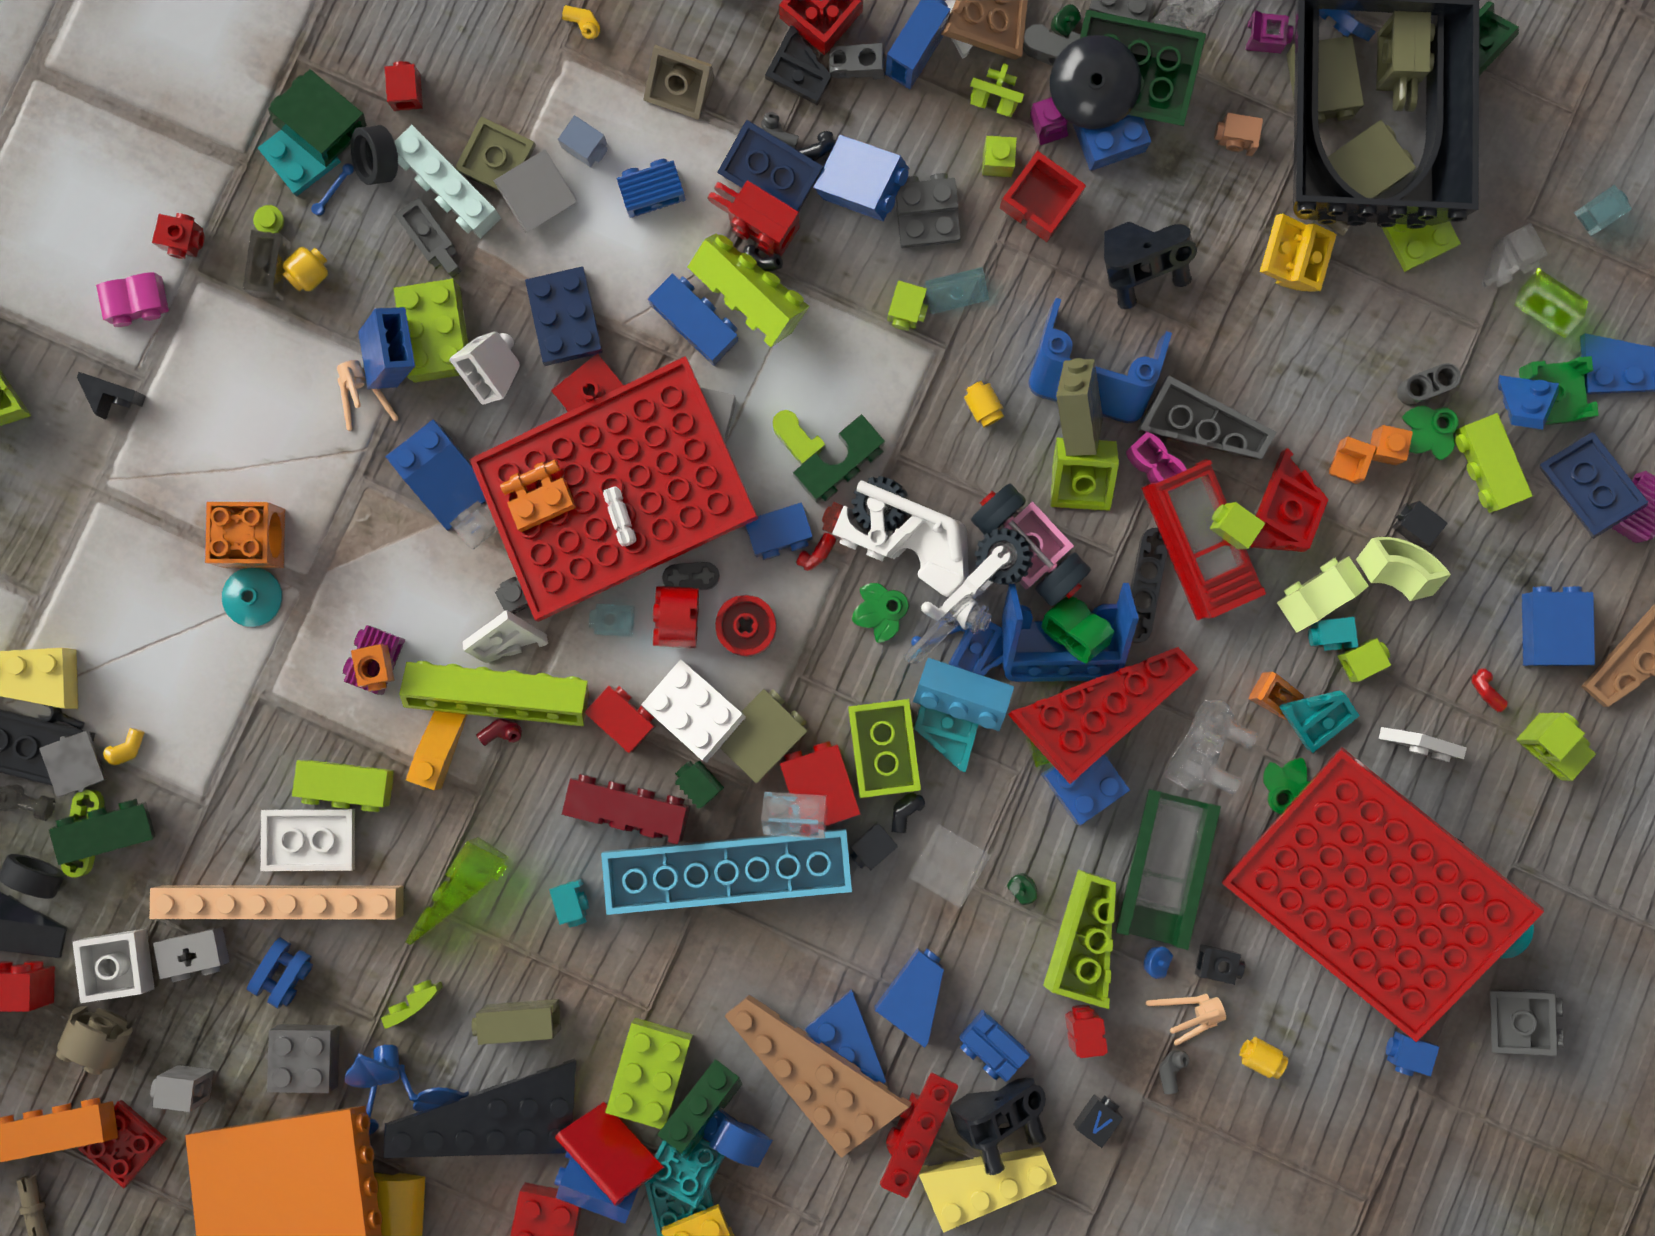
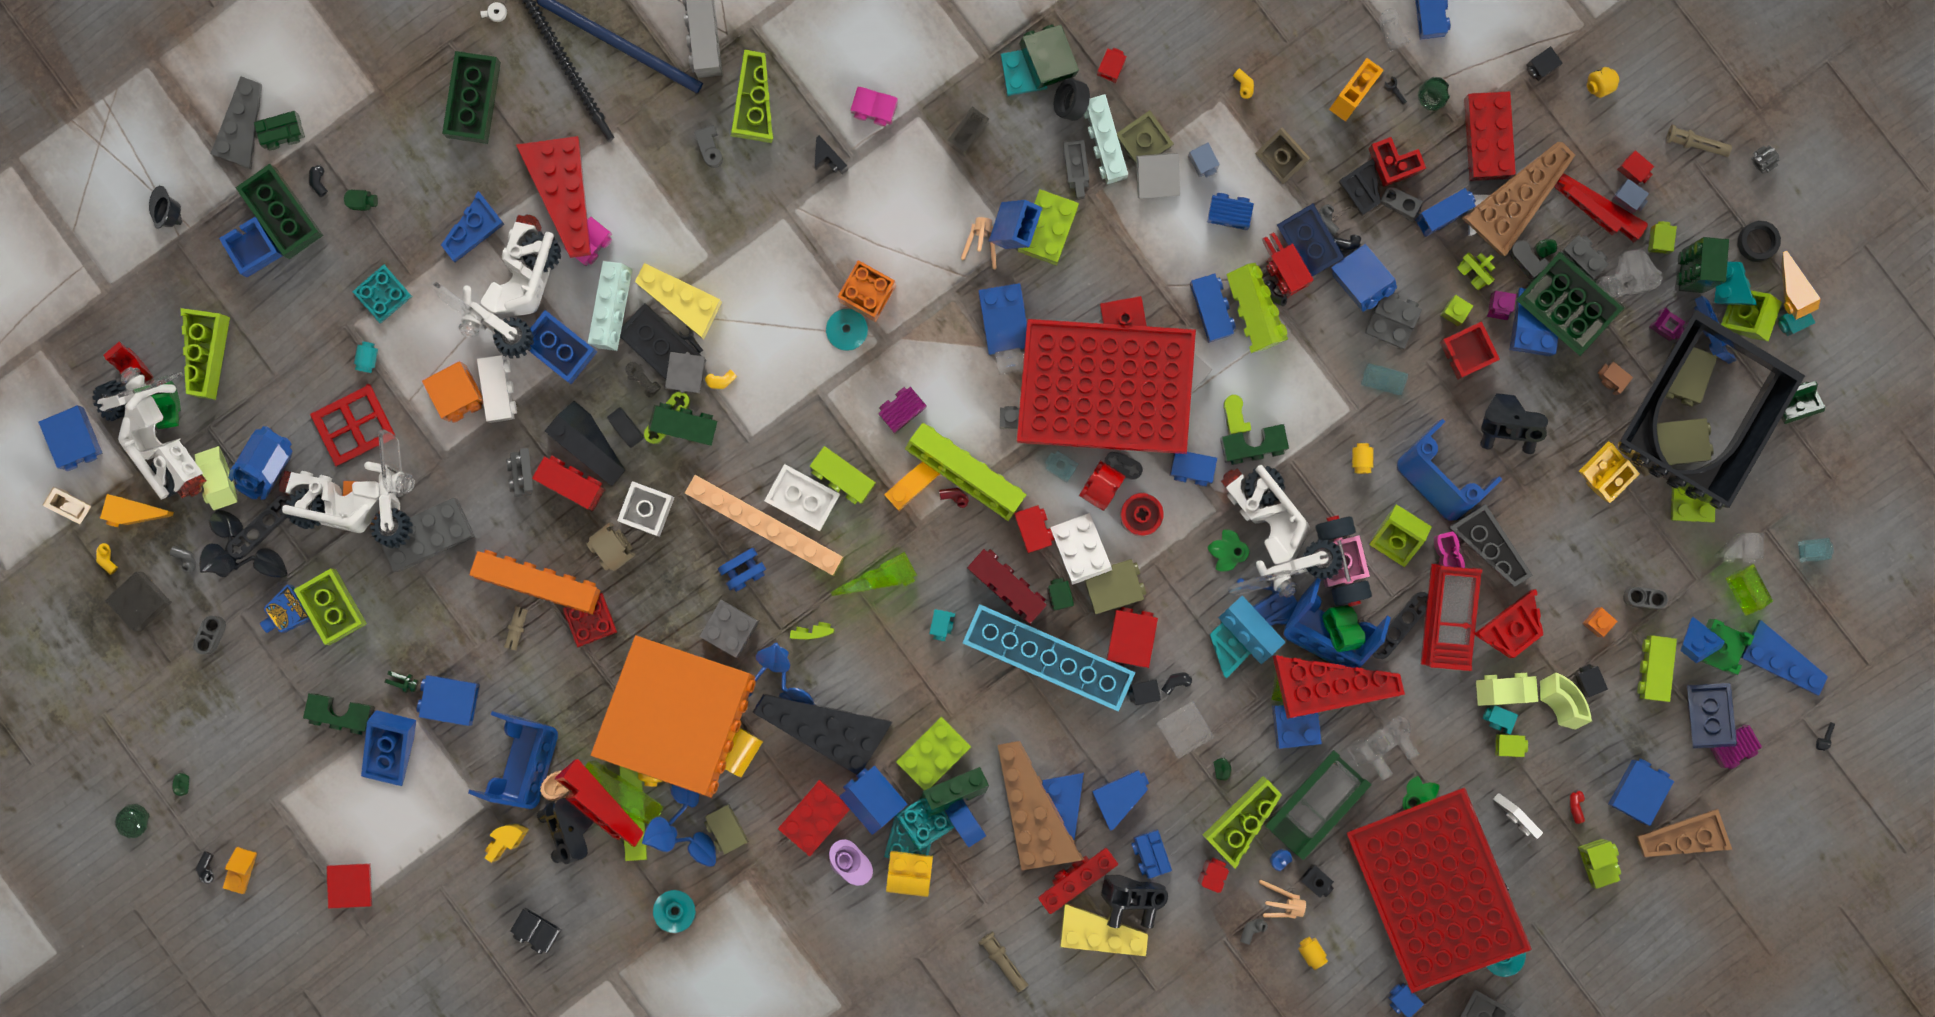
camera: 30 degrees right, 0 degrees up
light grey brick [150,1065,214,1112] -> none
red brick [152,213,205,259] -> none
light grey brick [153,927,230,982] -> none
lime plate [253,205,284,235] -> none
yellow head [282,247,328,292] -> none
blue hinge [311,163,354,216] -> none
orange brick [351,644,395,692] -> none
white torso [449,331,520,405] -> none
white wing [463,610,548,663] -> none
olive brick [472,999,561,1045] -> none
orange plate [500,459,576,532] -> none
dark blue plate [525,266,603,366] -> none
red piece [555,1102,663,1206] -> none
white axle [603,487,636,546] -> none
clear brick [761,792,828,839] -> none
red arm [796,533,836,571] -> none
lime brick [848,699,921,798] -> none
lime brick [887,280,928,331] -> none
black dish [1049,35,1141,129] -> none
olive brick [1056,358,1103,456] -> none
black brick [1073,1094,1123,1148] -> none
lime brick [1209,502,1265,549] -> none
orange slope [1248,672,1304,721] -> none
teal wing [1279,690,1360,753] -> none
orange panel [1329,436,1376,484] -> none
olive brick [1376,11,1435,112] -> none
green plate [1402,406,1459,461] -> none

